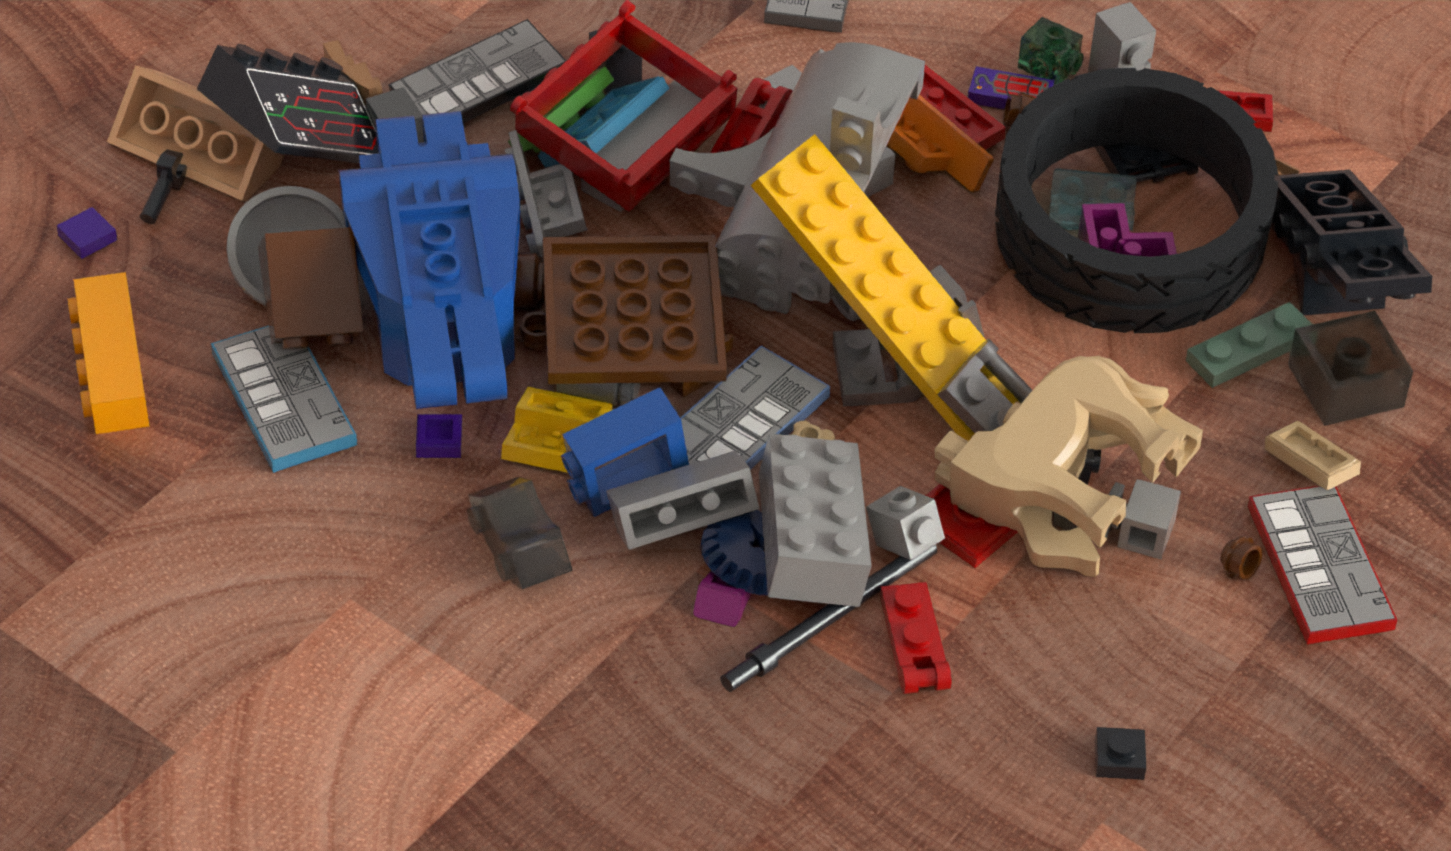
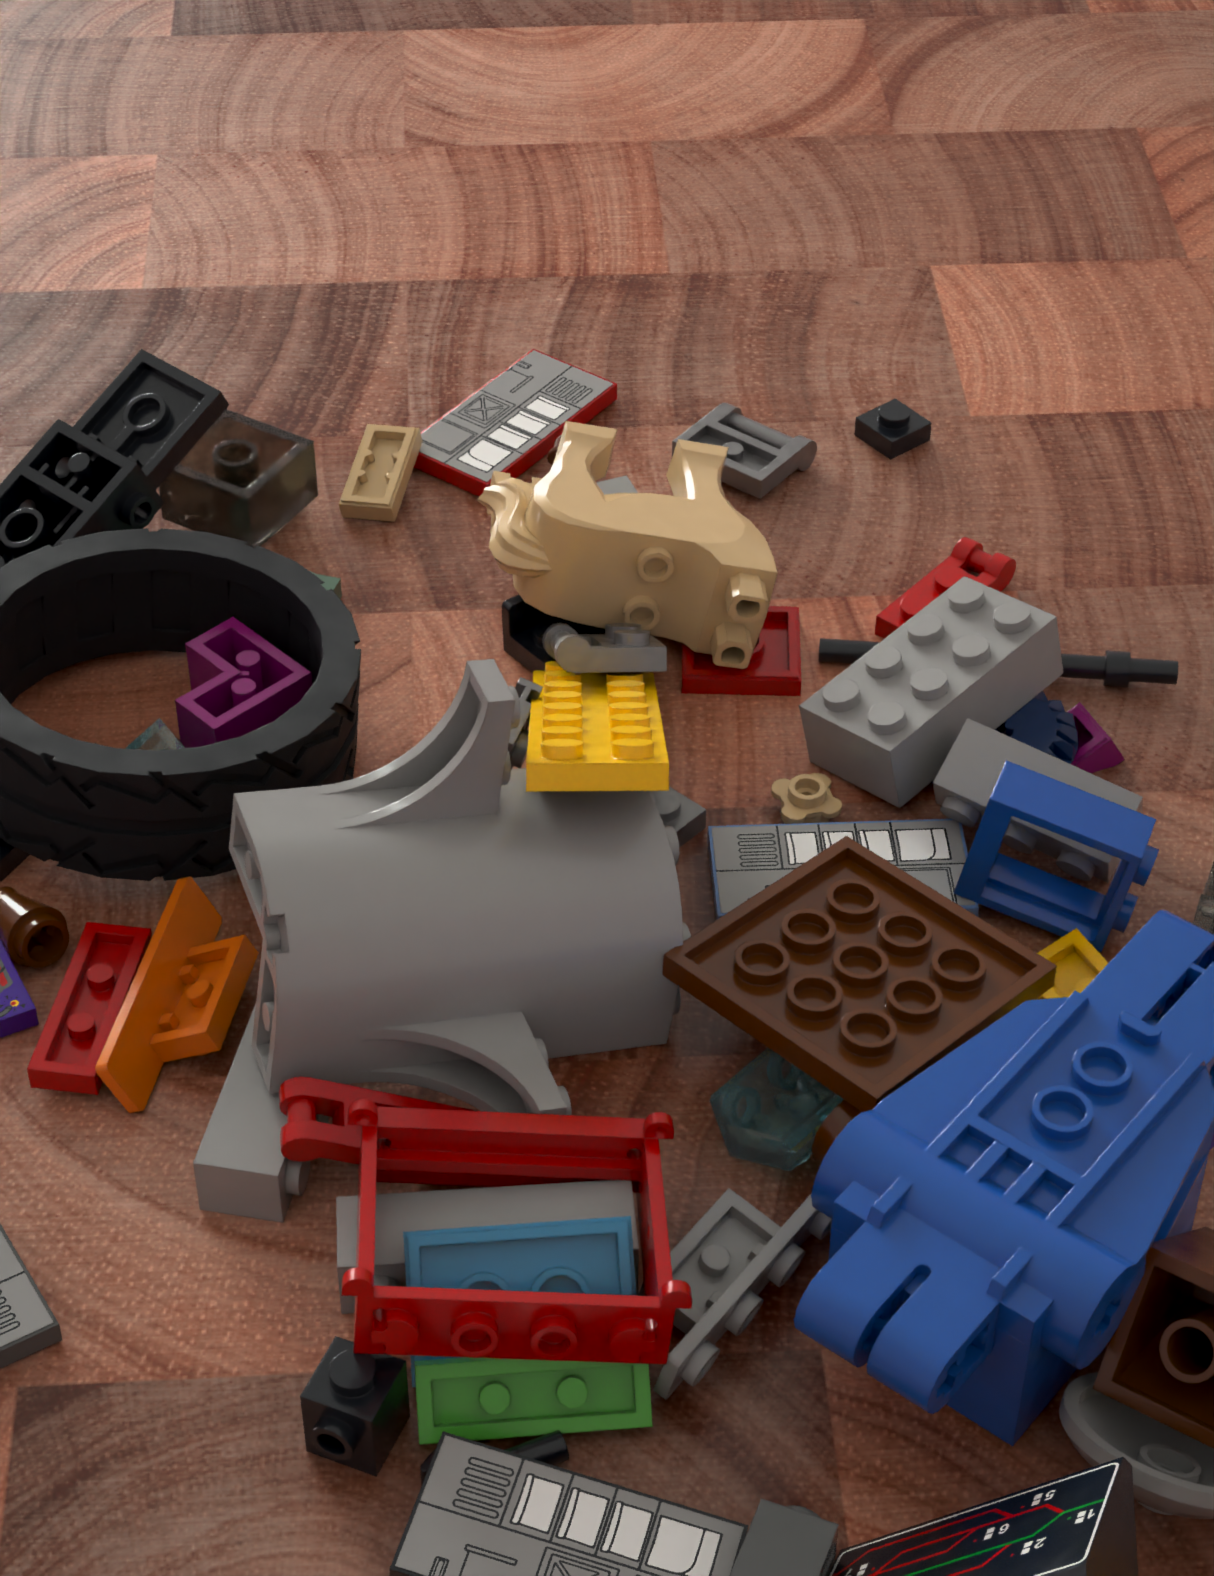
camera: 130 degrees left, 5 degrees down
light grey brick [866,486,945,560] -> none
none -> flat silver plate [672,402,817,499]

